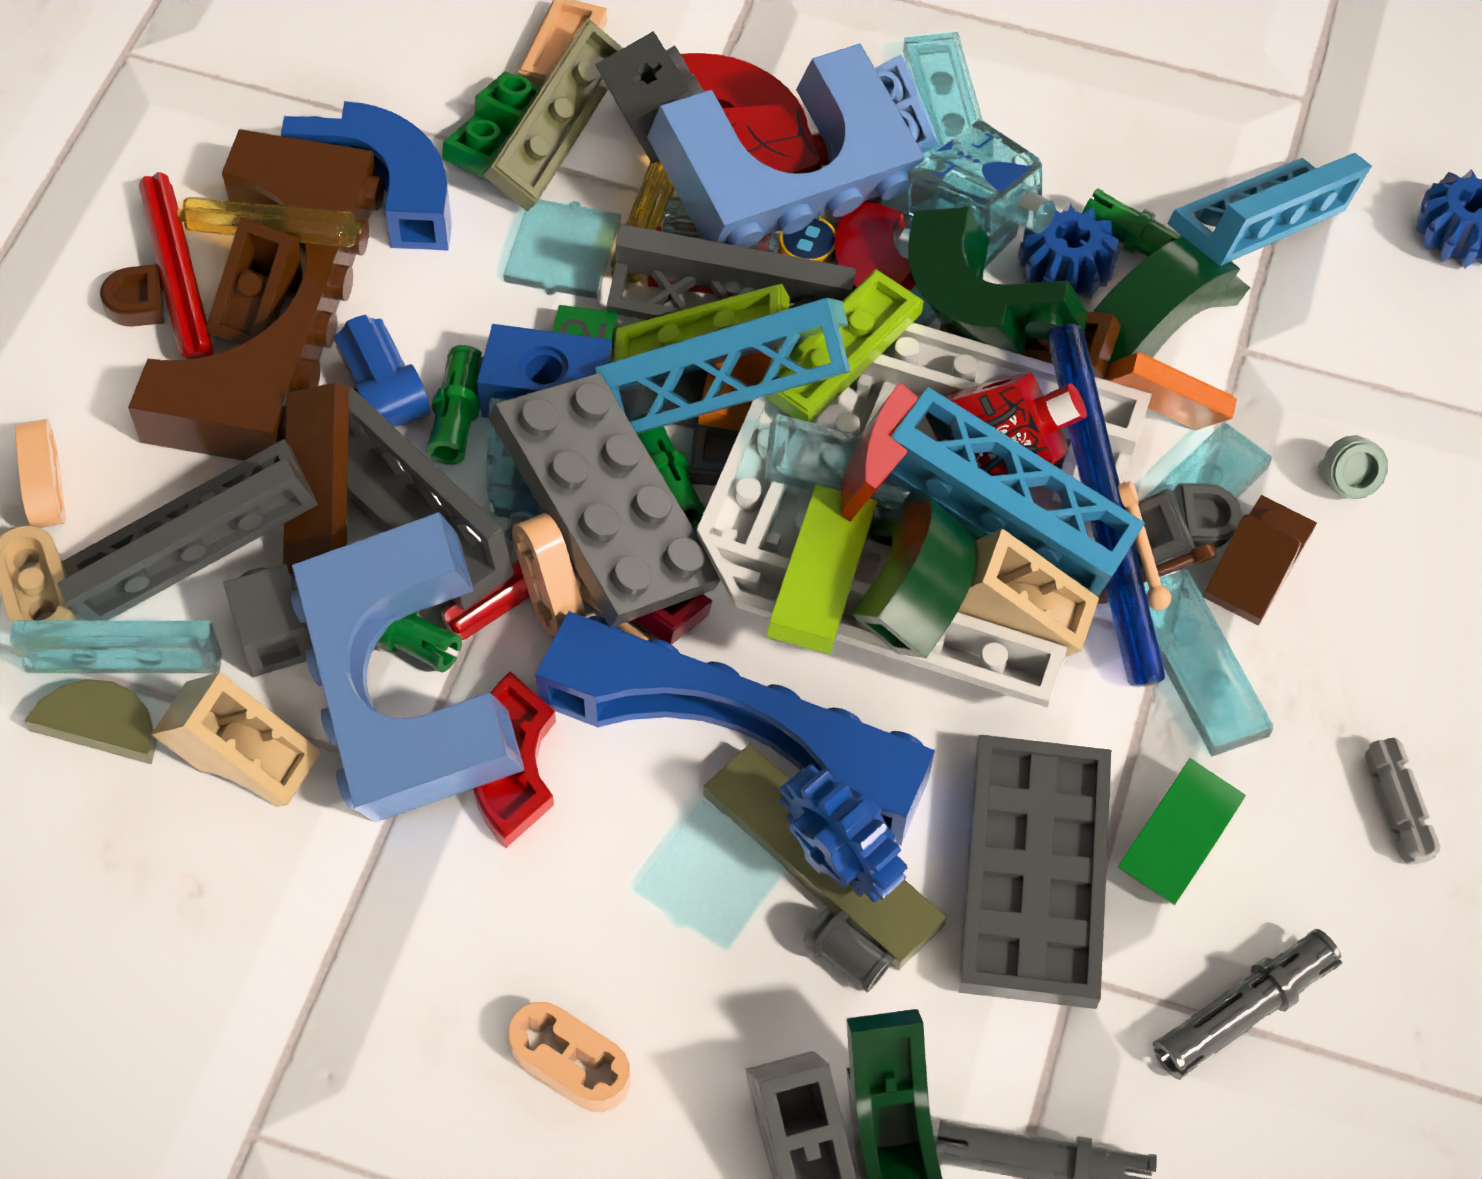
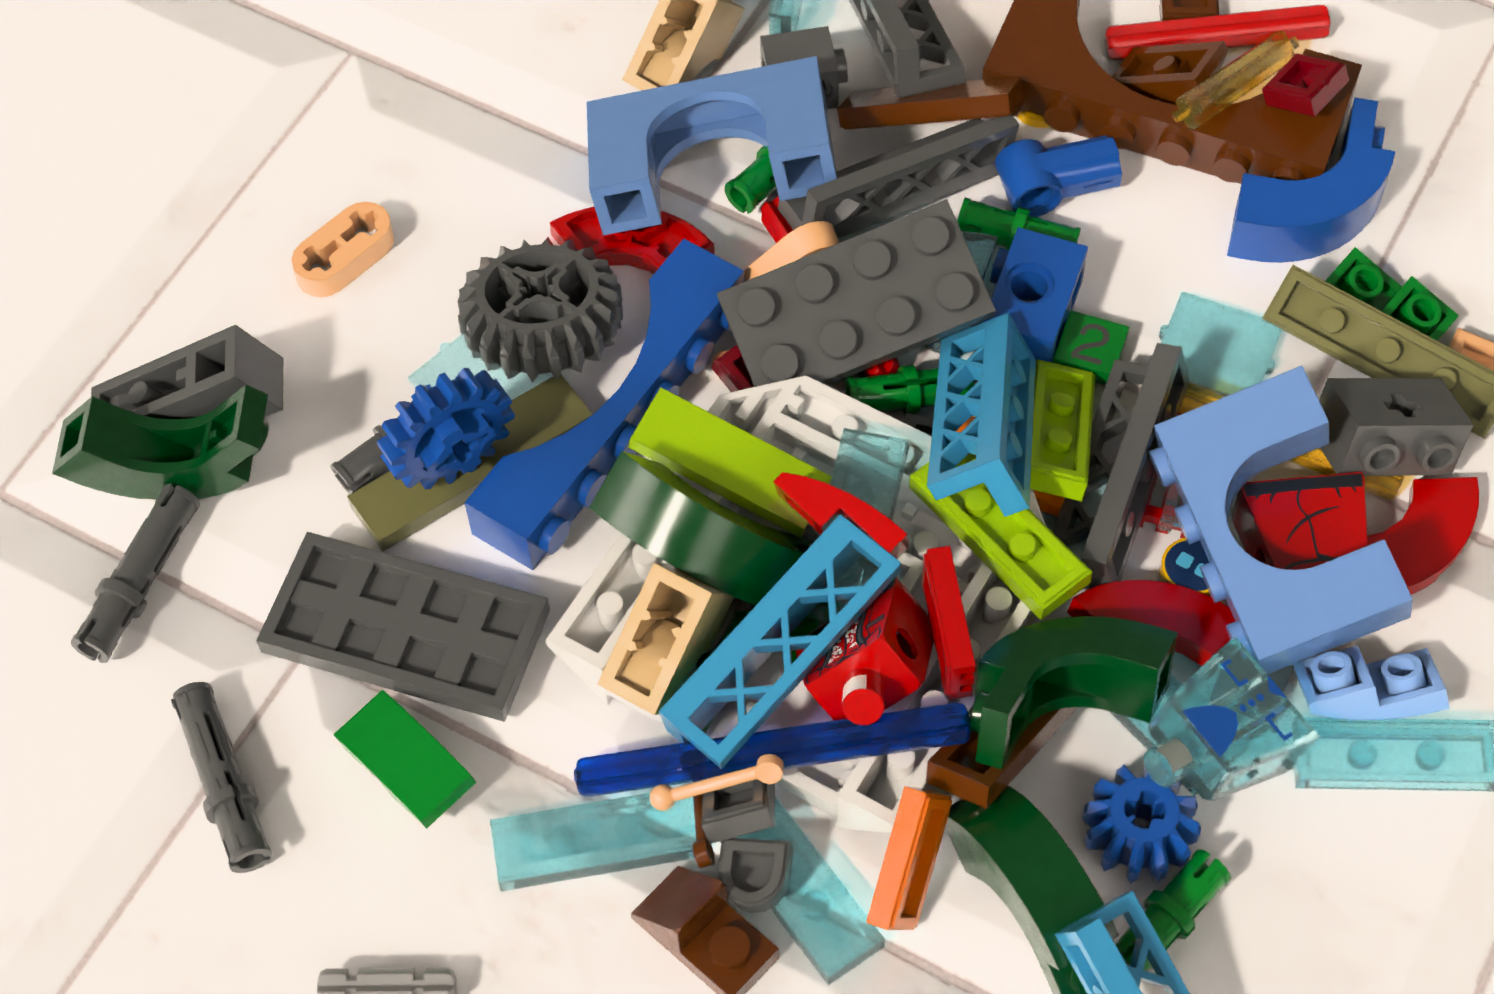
camera: 105 degrees right, 0 degrees up
none -> dark grey gear [457,237,623,383]
none -> red tile [921,546,976,700]
none -> dark red tile [1262,53,1349,117]

